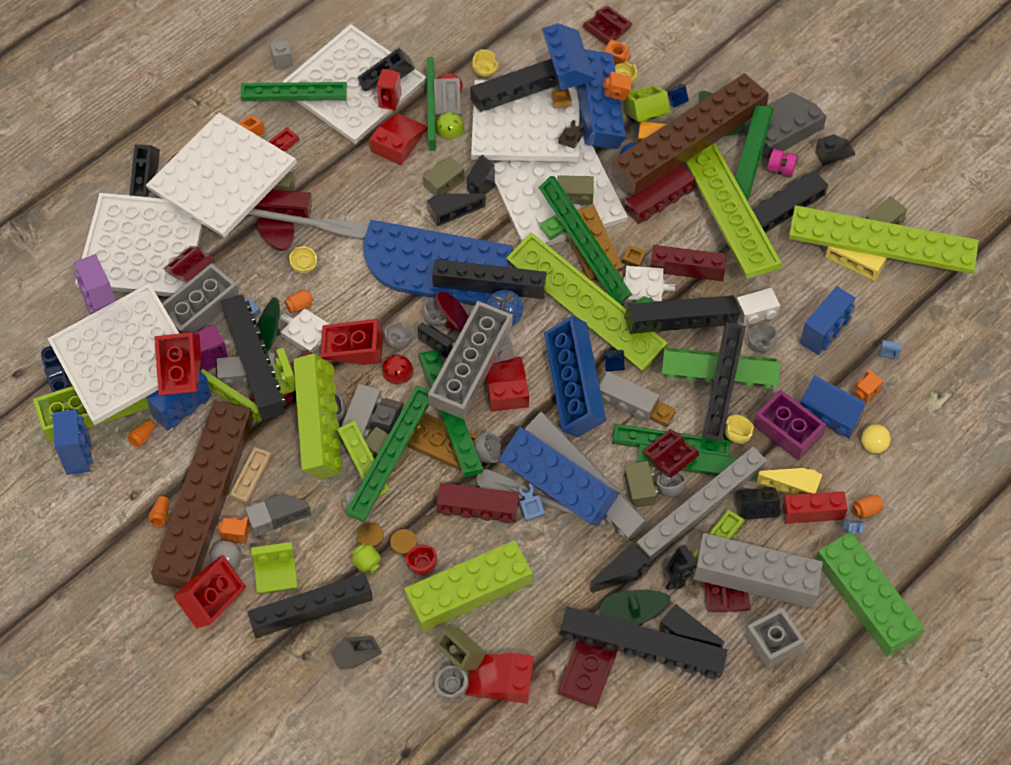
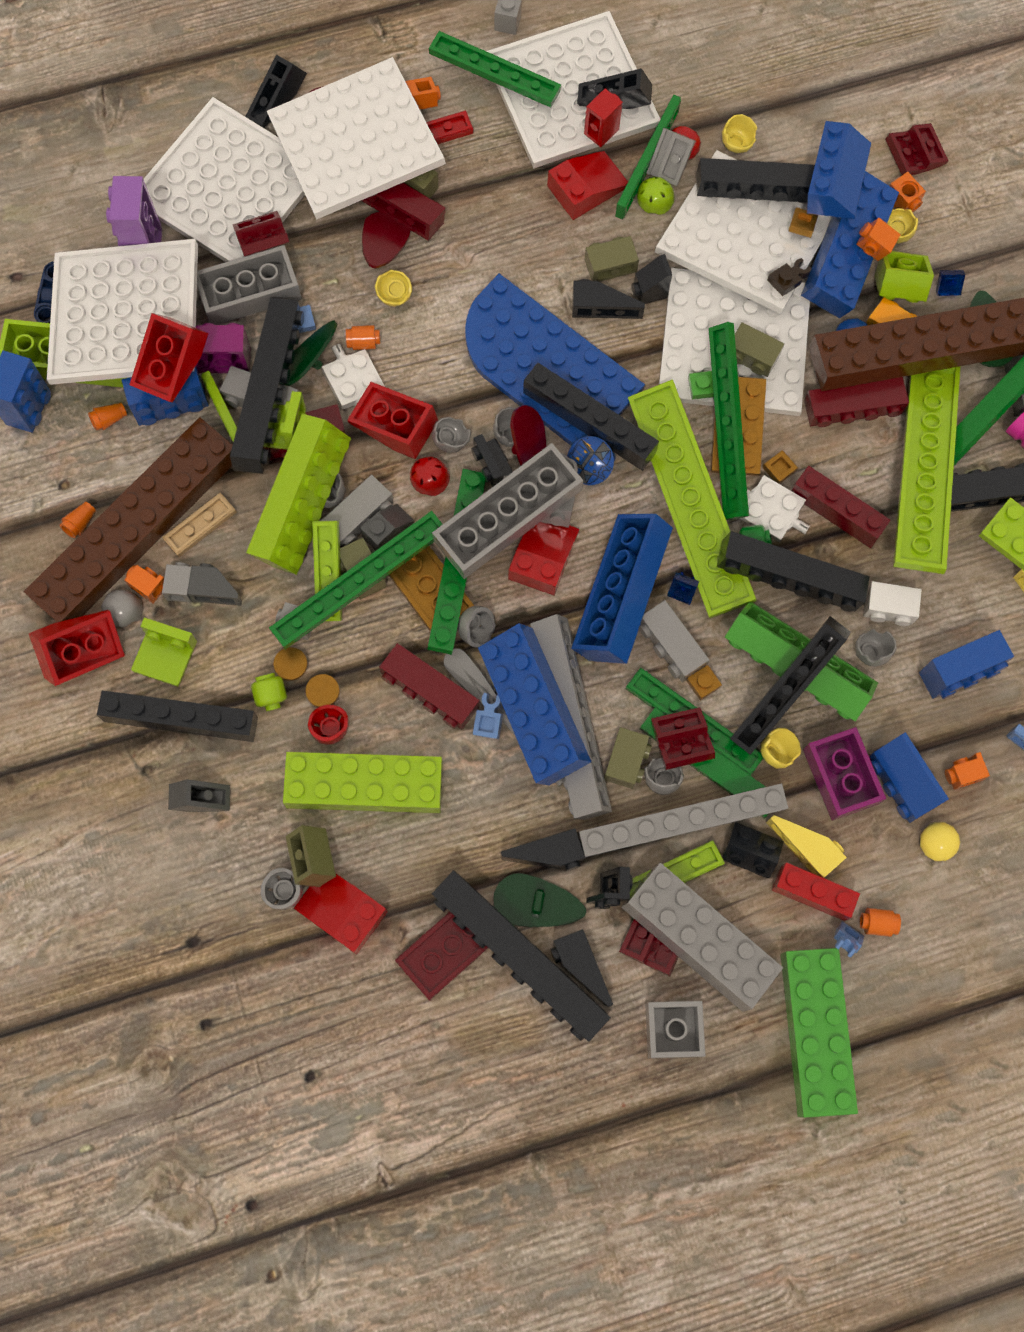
camera: 25 degrees right, 15 degrees up
light grey piece [247,209,368,239] -> none

